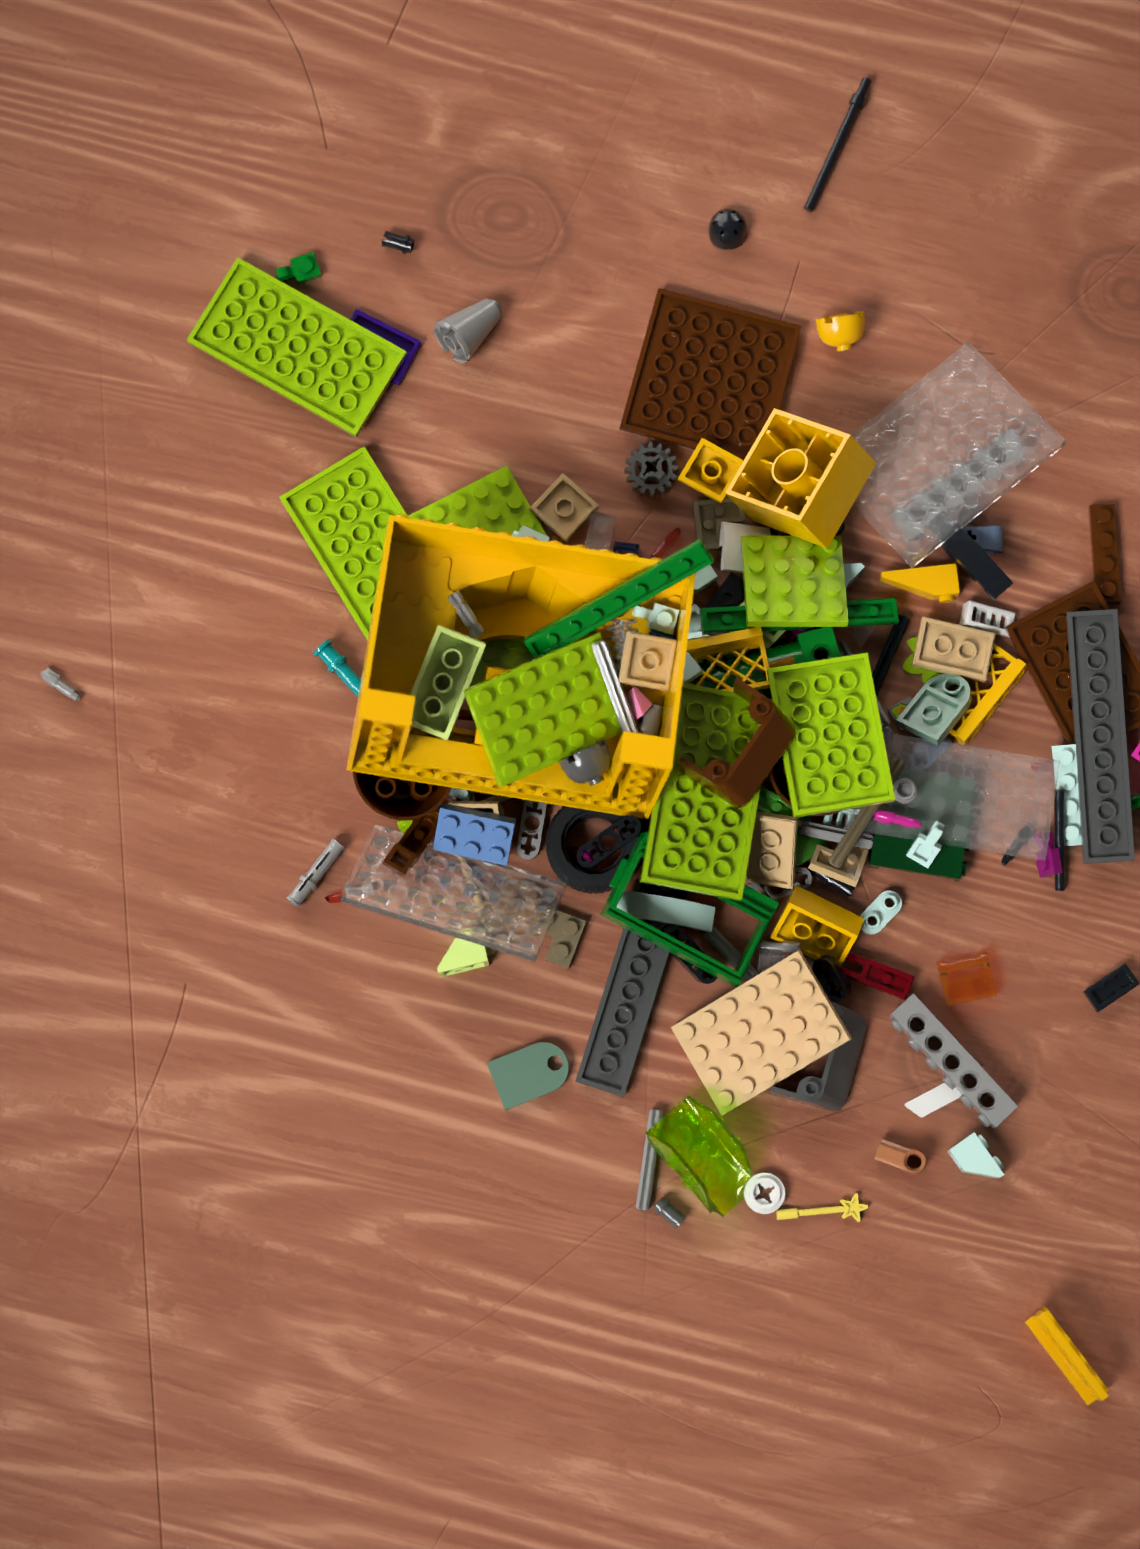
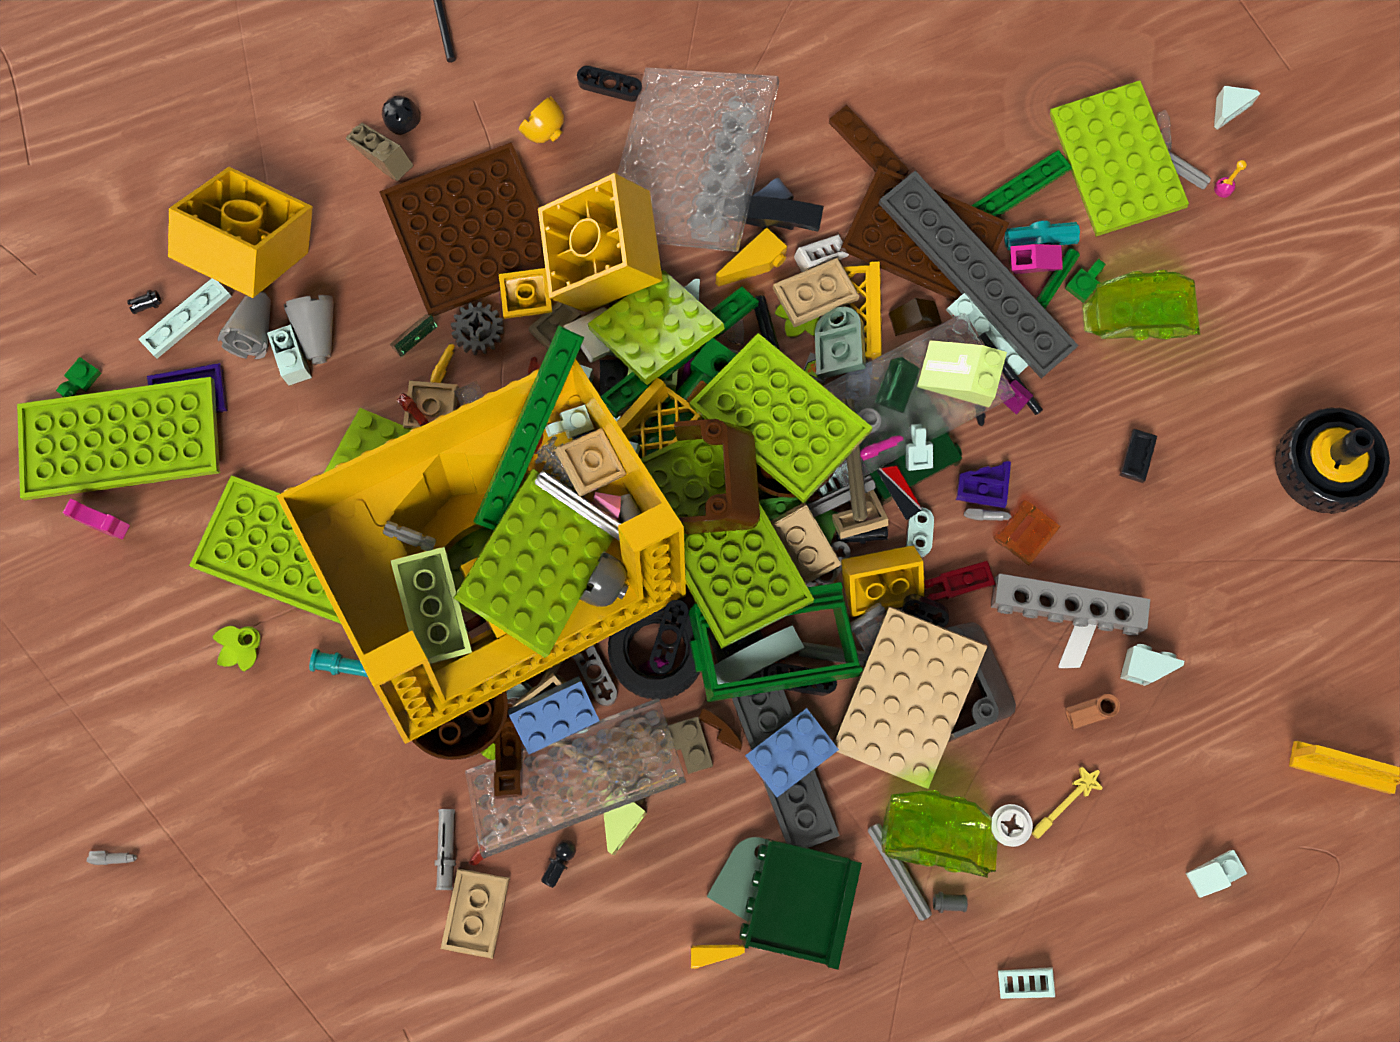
camera: 40 degrees left, 5 degrees down
none -> dark pink piece [63,498,130,540]
none -> light aqua plate [139,278,232,359]
none -> yellow brick [168,167,313,298]
none -> lime plate [213,626,261,672]
none -> light aqua slope [267,325,312,385]
none -> light grey cone [284,295,334,364]
none -> dark tan slope [346,123,414,181]
none -> clear green slope [390,314,437,357]
none -> clear red piece [397,393,429,426]
none -> yellow piece [430,344,455,383]
none -> tan tile [441,868,510,959]
none -> black axle [541,840,576,888]
none -> black beam [577,66,642,102]
none -> yellow slope [691,945,745,969]
none -> reddish brown slope [699,708,743,752]
none -> dark green panel [739,838,862,970]
none -> medium blue plate [745,708,839,798]
none -> clear green slope [875,357,920,413]
none -> sticker [877,466,922,520]
none -> dark brown slope [888,298,942,336]
none -> yellowish green slope [917,340,1007,407]
none -> dark purple wing [956,461,1011,508]
none -> light grey piece [964,509,1012,521]
none -> light aqua slope [998,967,1056,999]
none -> light aqua slope [1185,850,1247,898]

